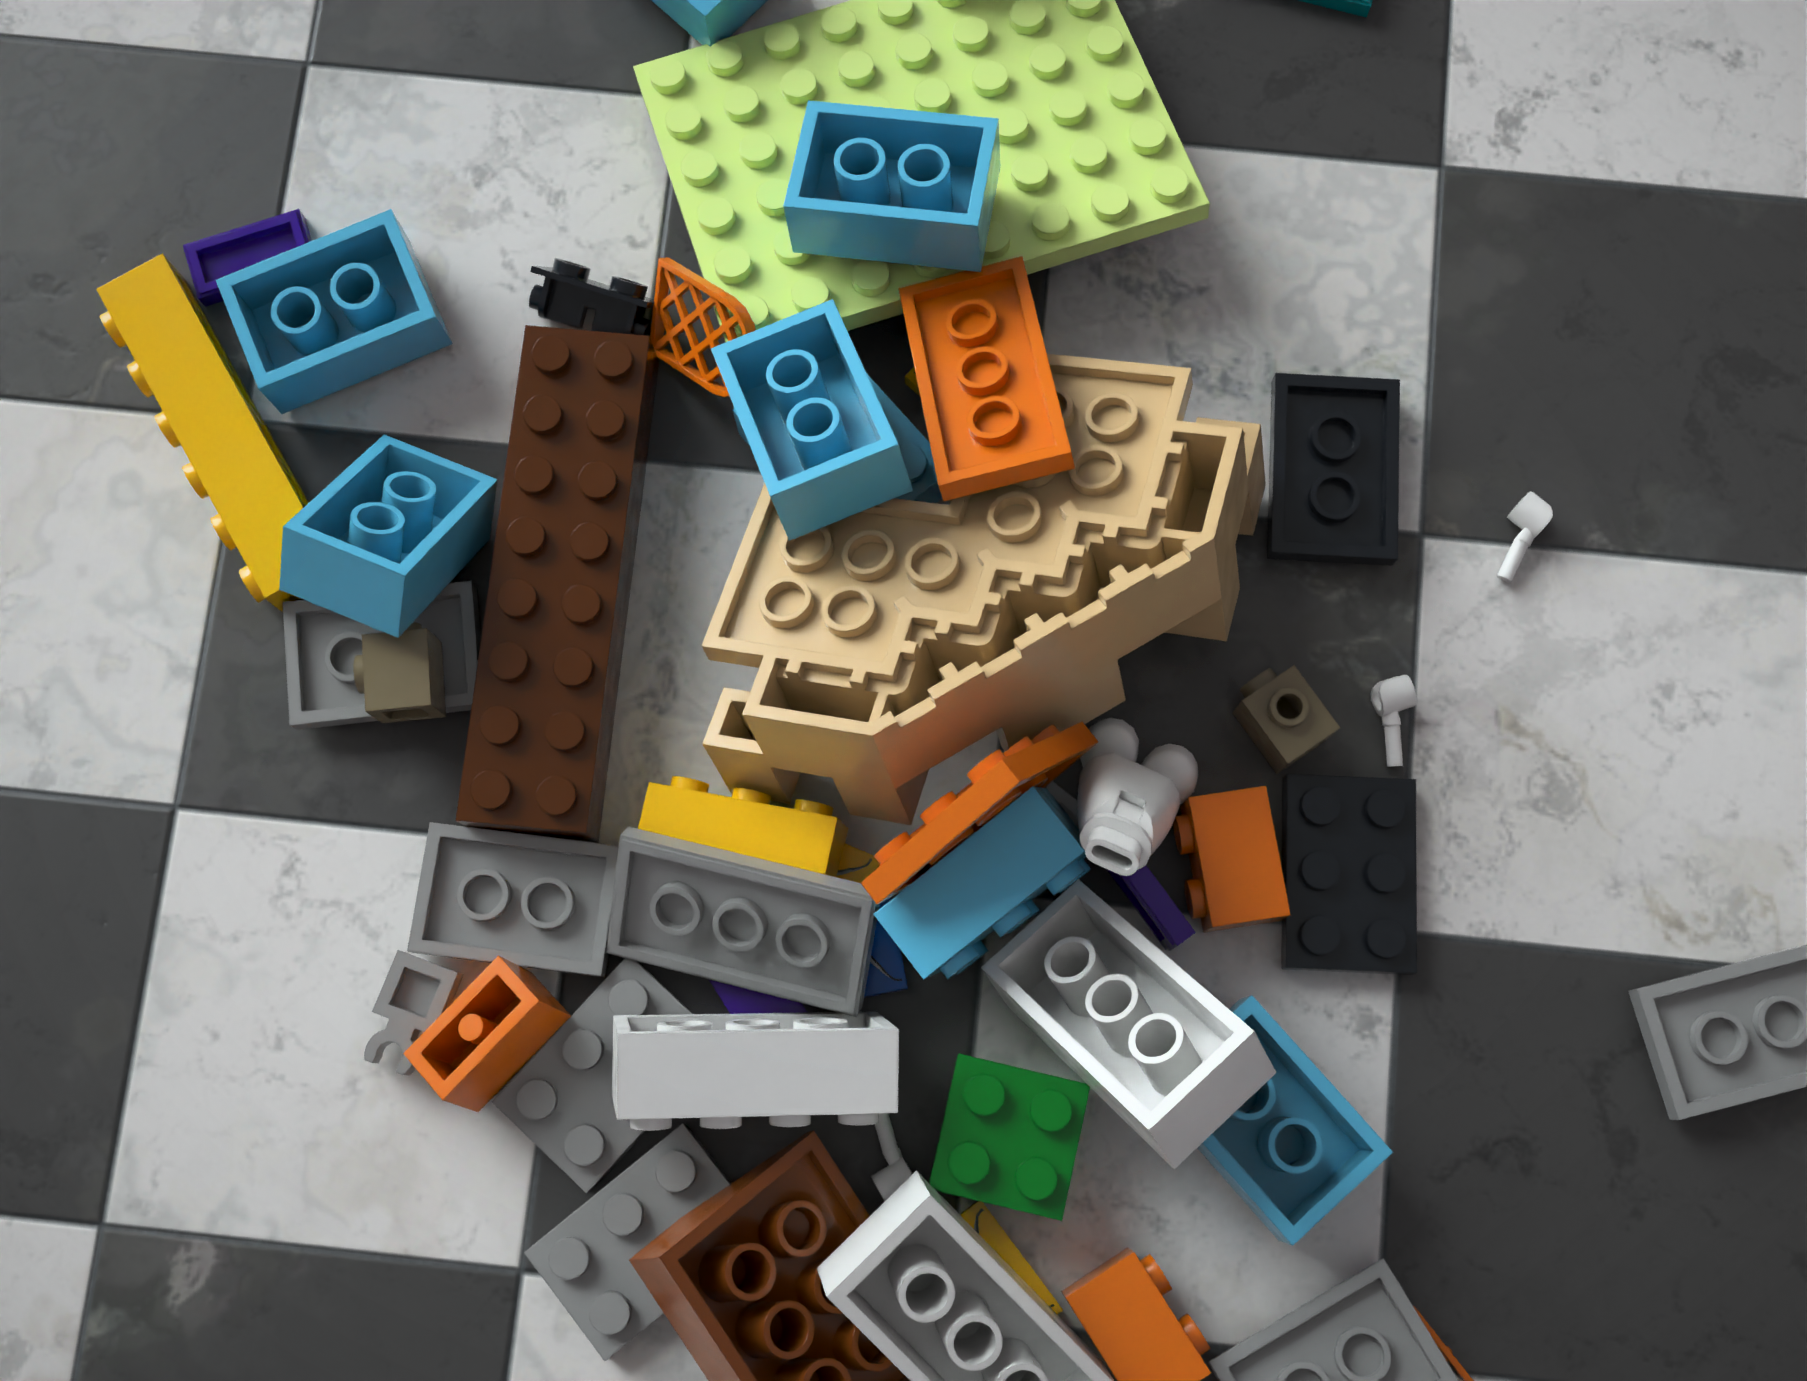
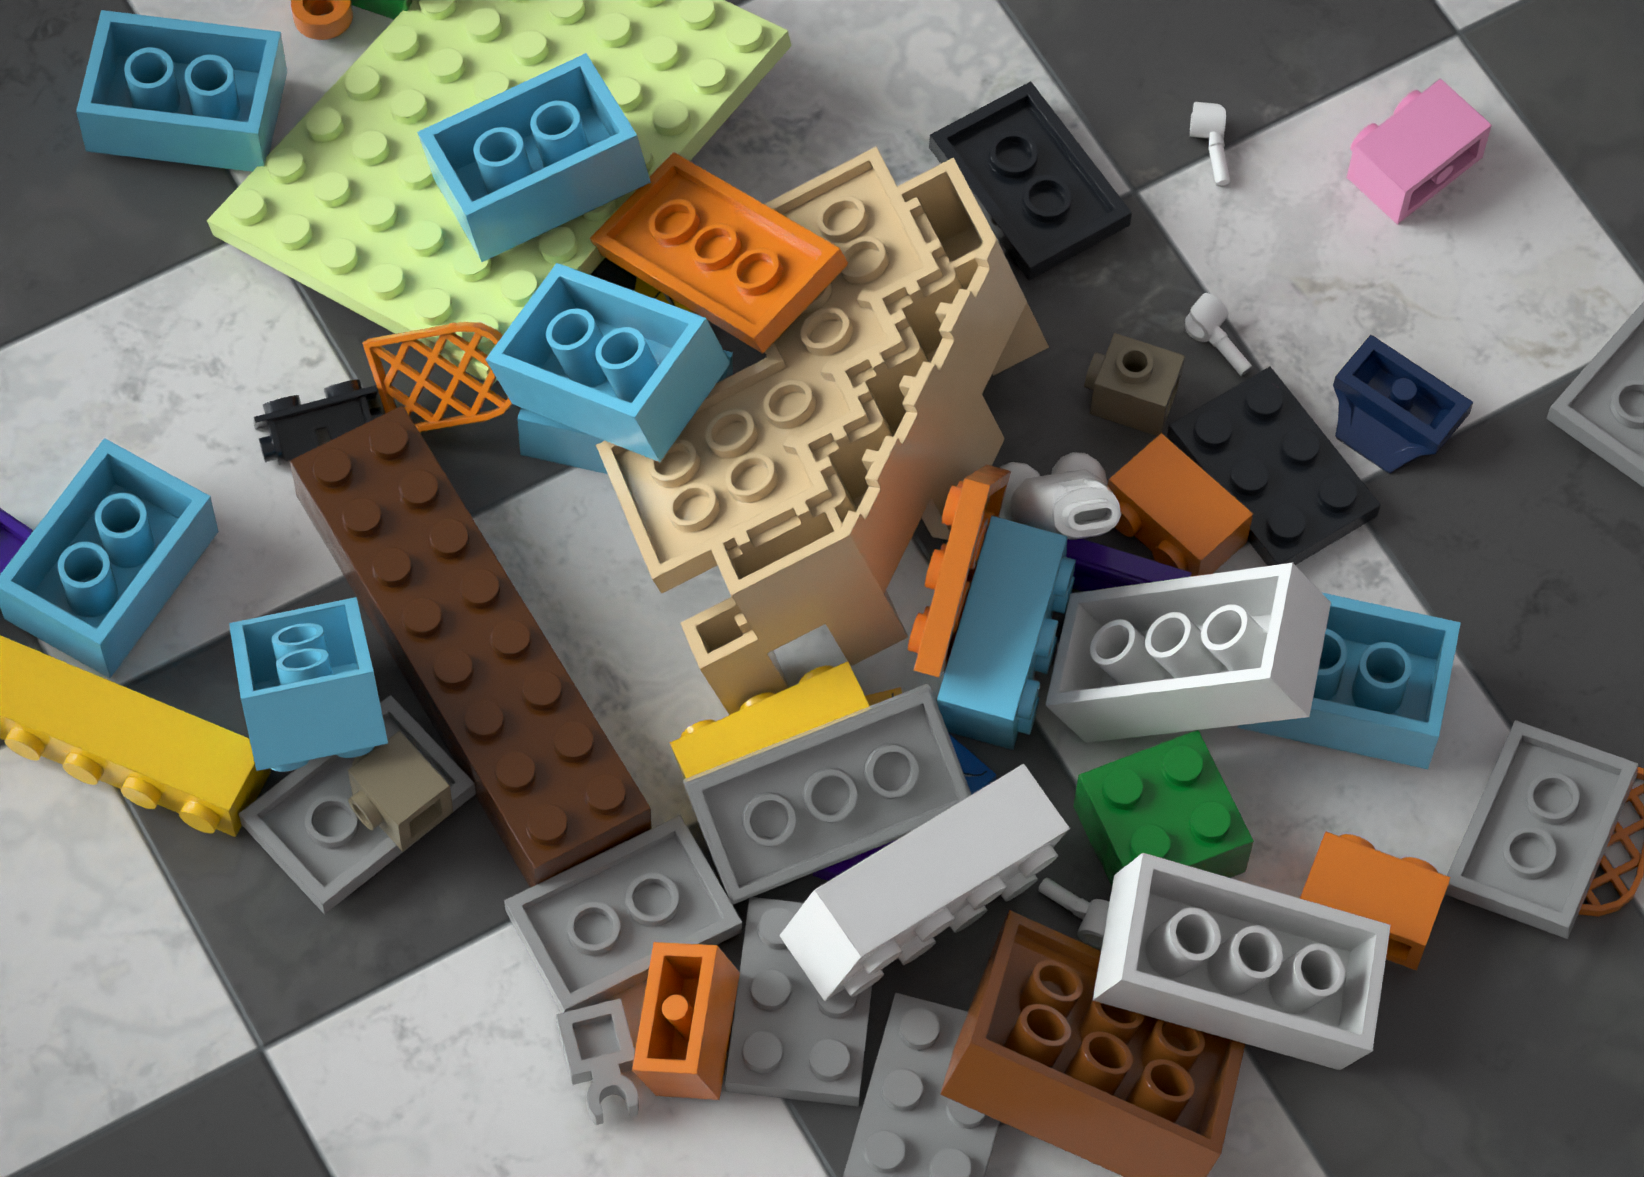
camera: 40 degrees left, 15 degrees down
none -> dark blue slope [1333,334,1473,473]
none -> bright pink brick [1347,78,1492,224]

